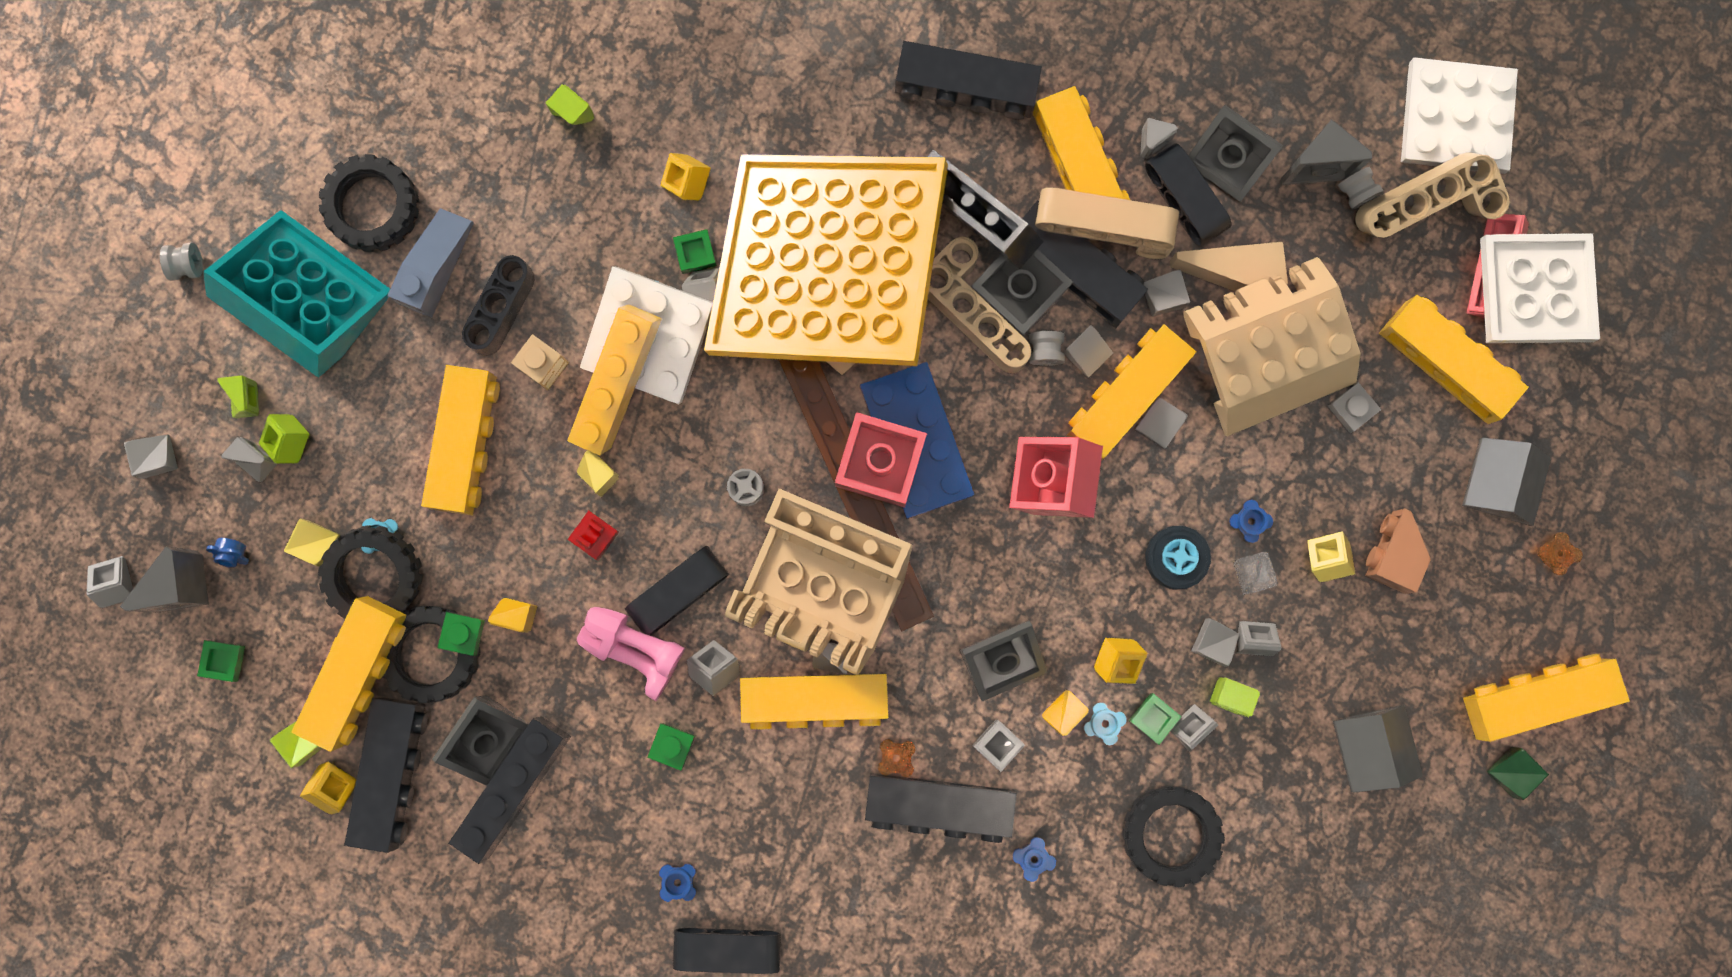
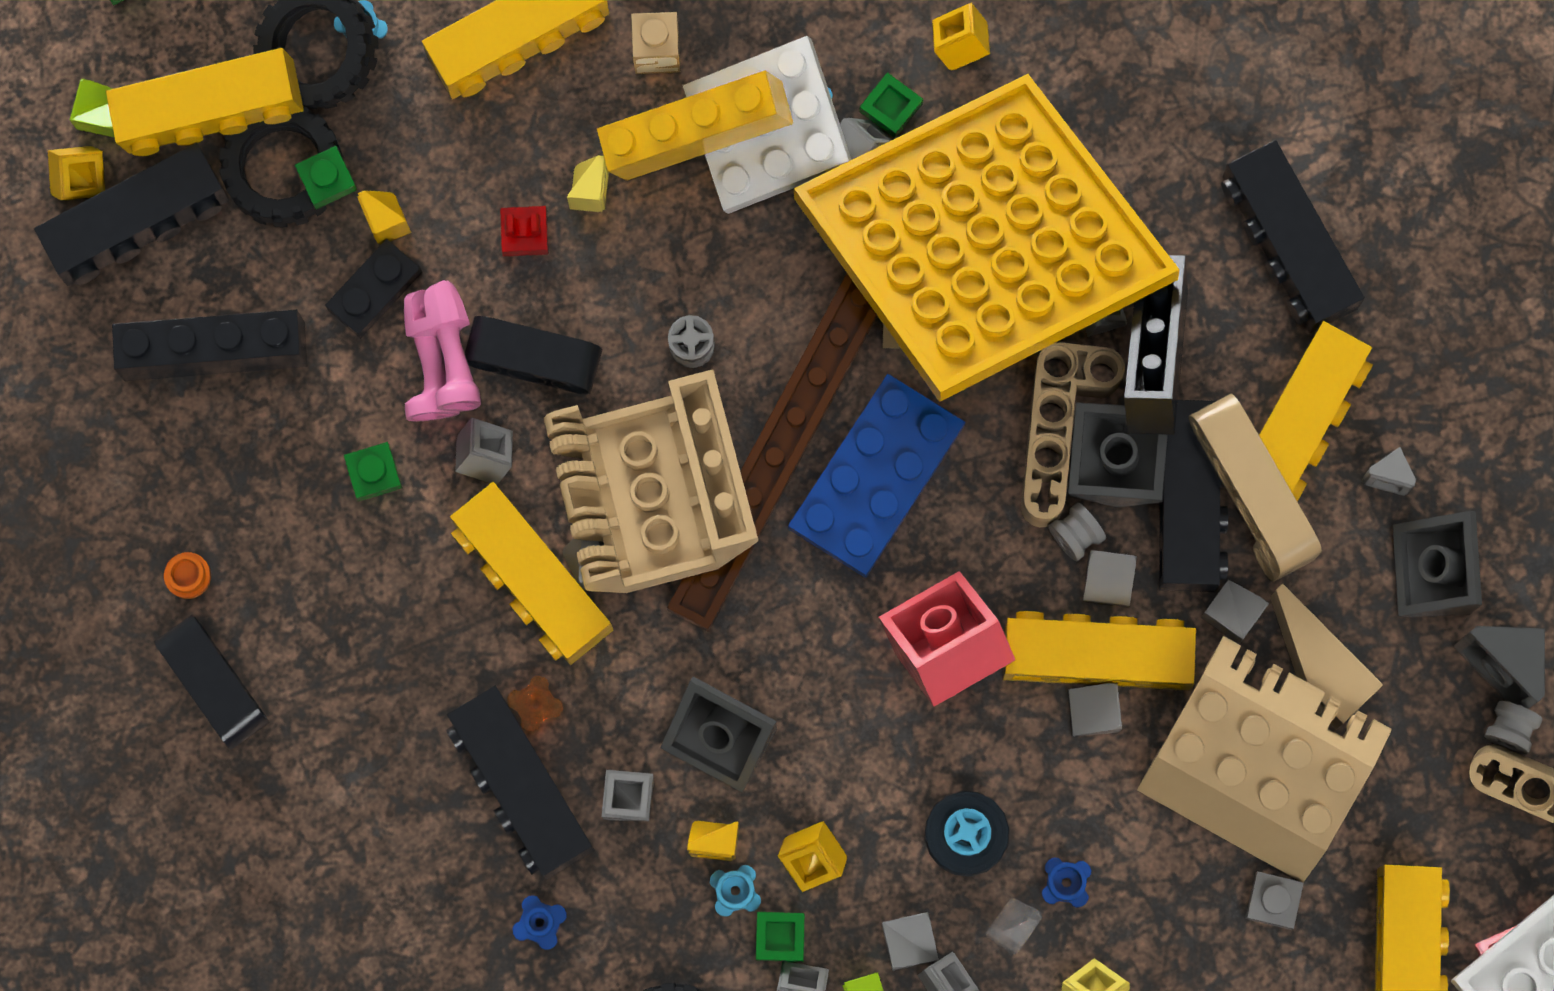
camera: 55 degrees right, 5 degrees down
dark grey slope [432,695,529,786] -> none
blue plate [659,864,696,902] -> none
coral brick [835,412,927,508] -> none
black beam [1145,143,1232,247] -> none
none -> orange plate [164,552,211,599]
none -> black plate [325,239,422,339]

